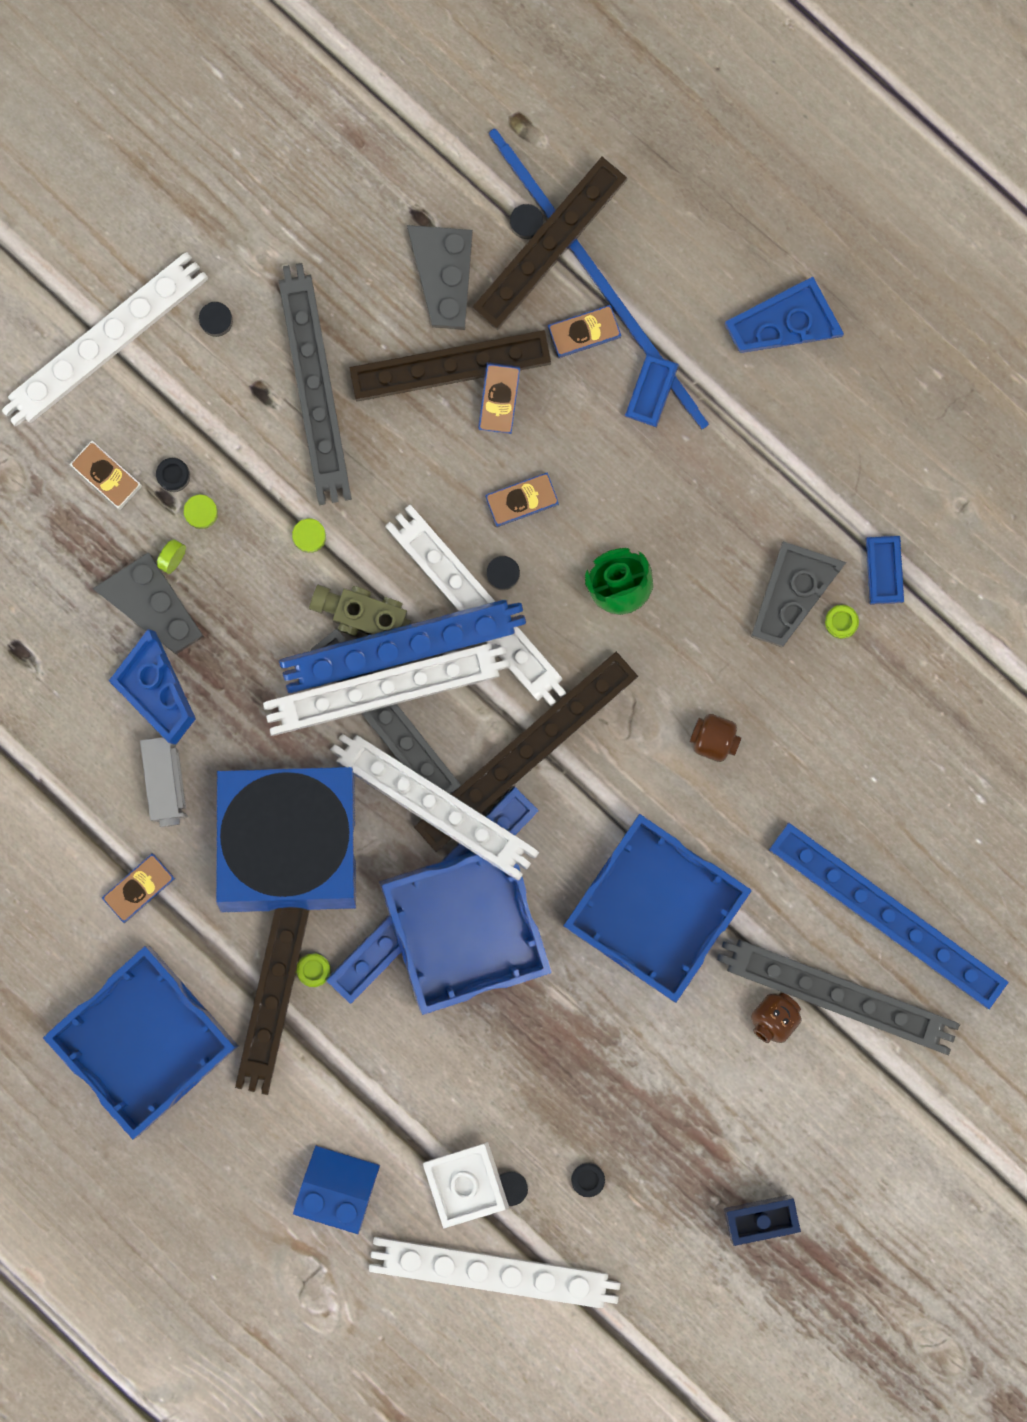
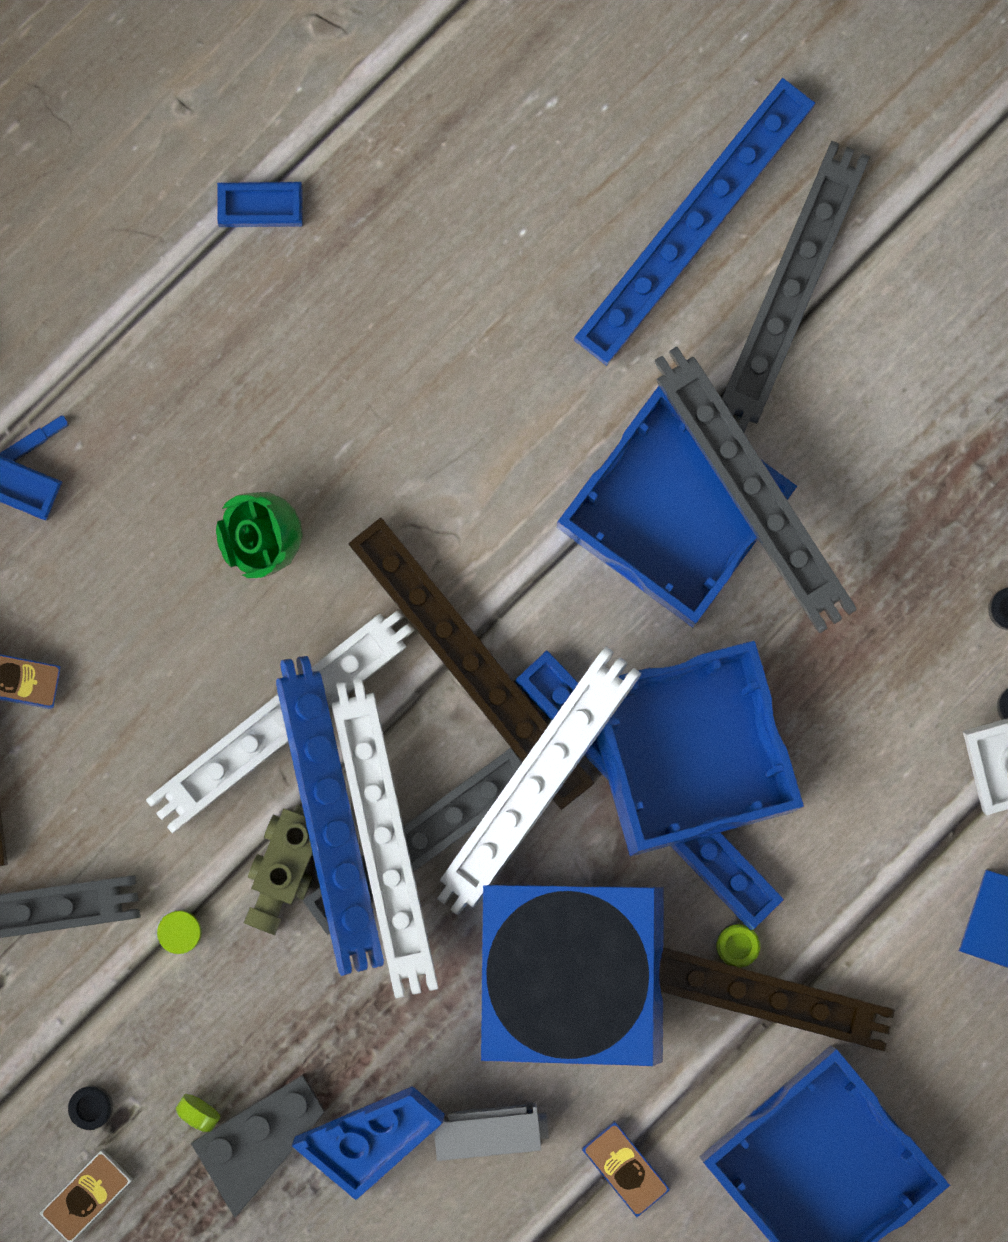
camera: 90 degrees left, 0 degrees up
lime tile [184,495,218,529] -> none
medium nougat tile [485,472,559,527] -> none
black tile [487,556,520,590] -> none
reddish brown head [689,714,742,762] -> none
dark grey wing [751,541,847,647] -> none
reddish brown head [751,992,802,1043] -> none
lime tile [825,605,859,639] -> none
none -> dark grey hinge [654,346,857,633]

